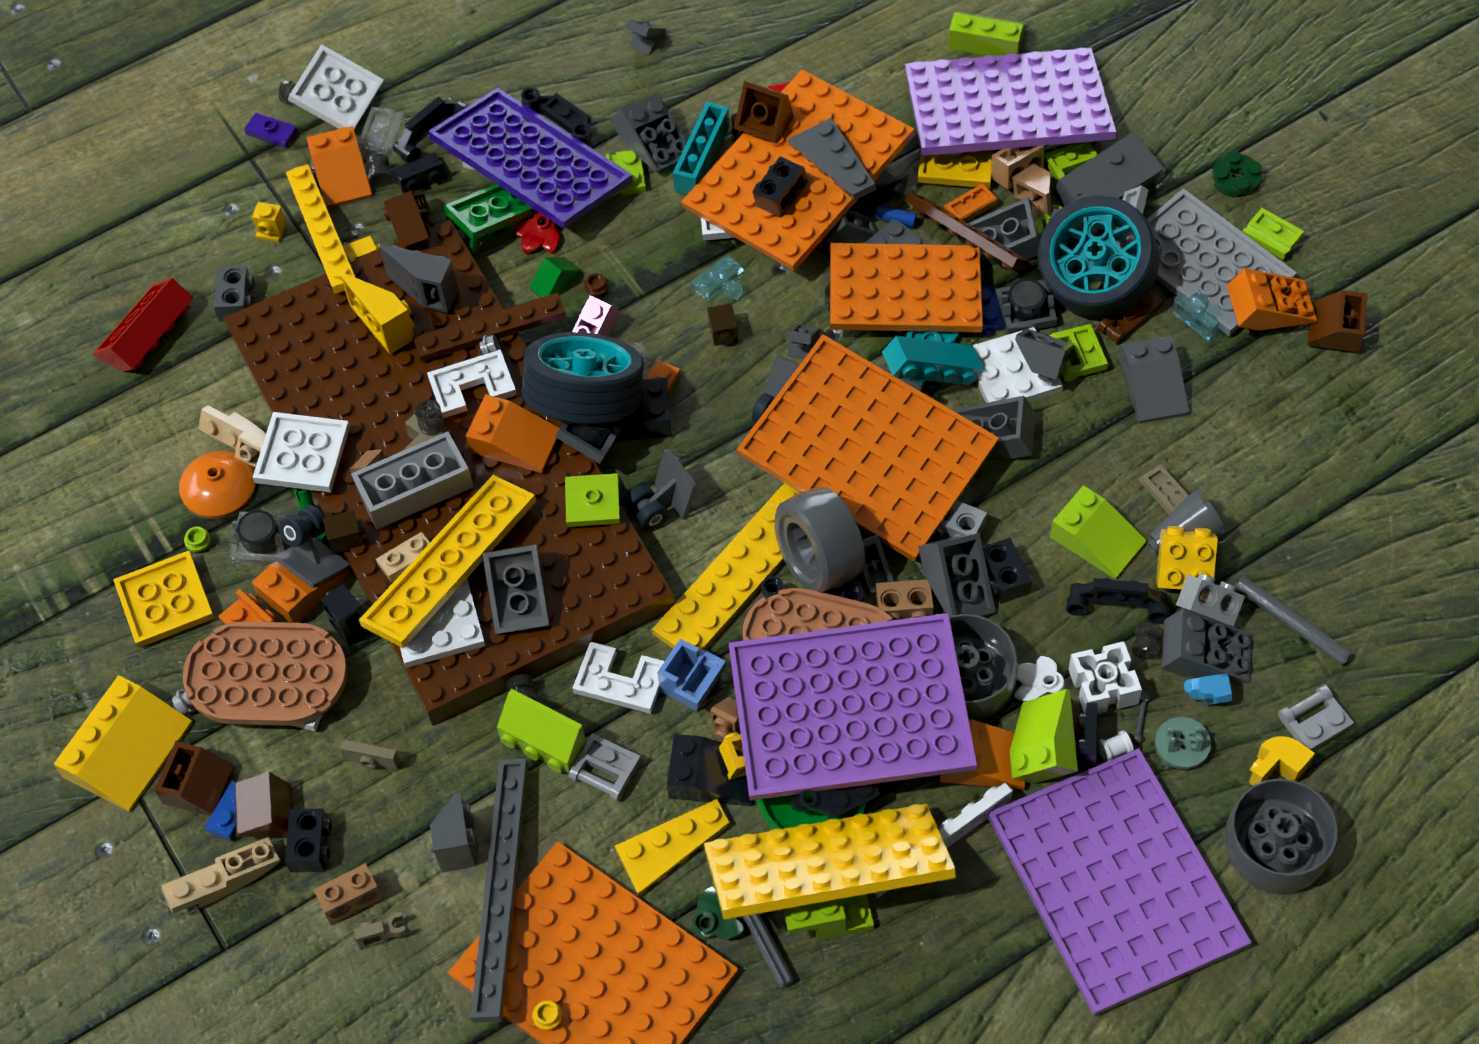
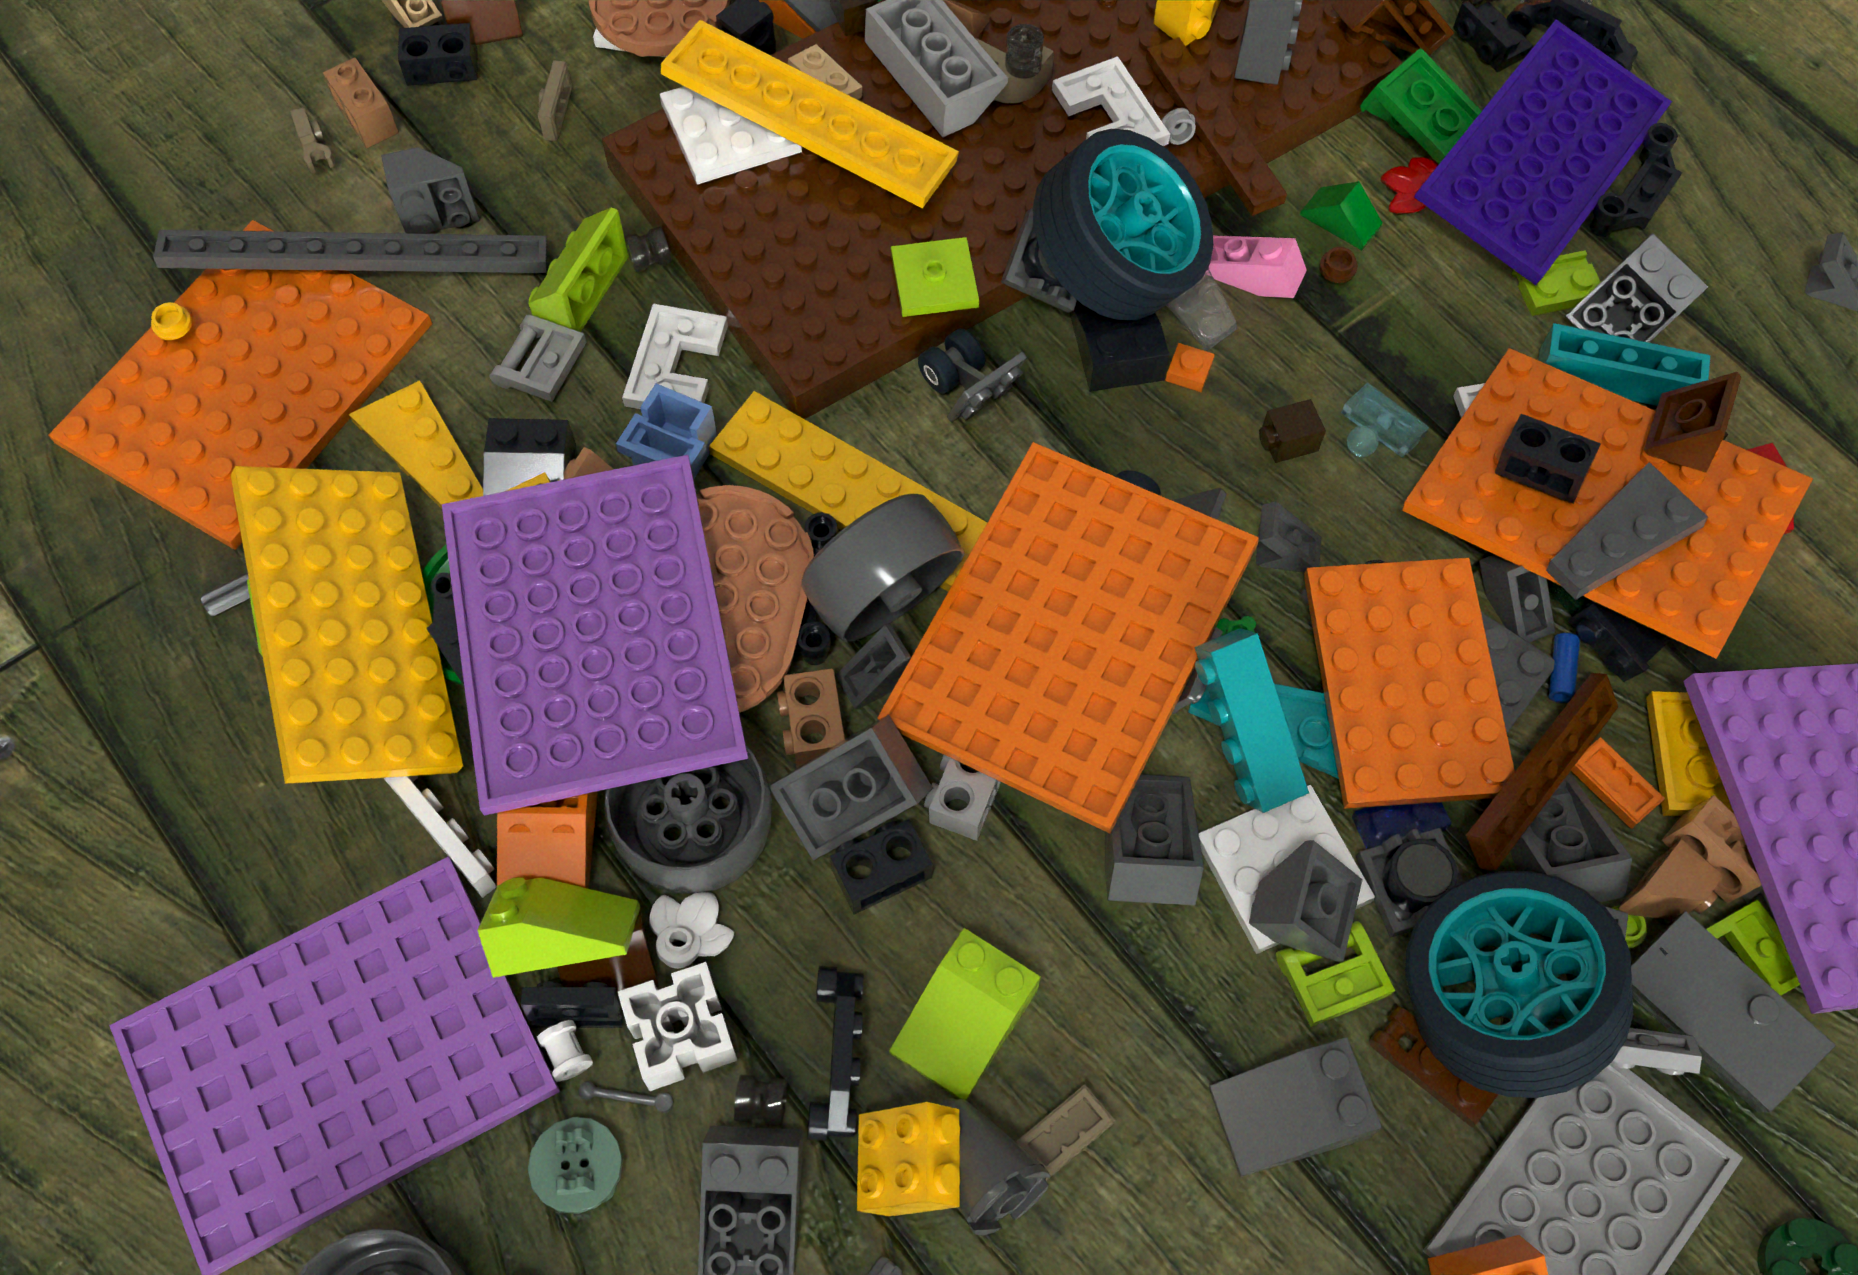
camera: 80 degrees right, 5 degrees up
orange slope [466,394,560,473] -> none
dark grey slope [482,545,550,634] -> none
clear light blue plate [1172,292,1220,342] -> none
light grey brick [1176,573,1245,627] -> none
dark azure rock [1184,674,1232,706] -> none

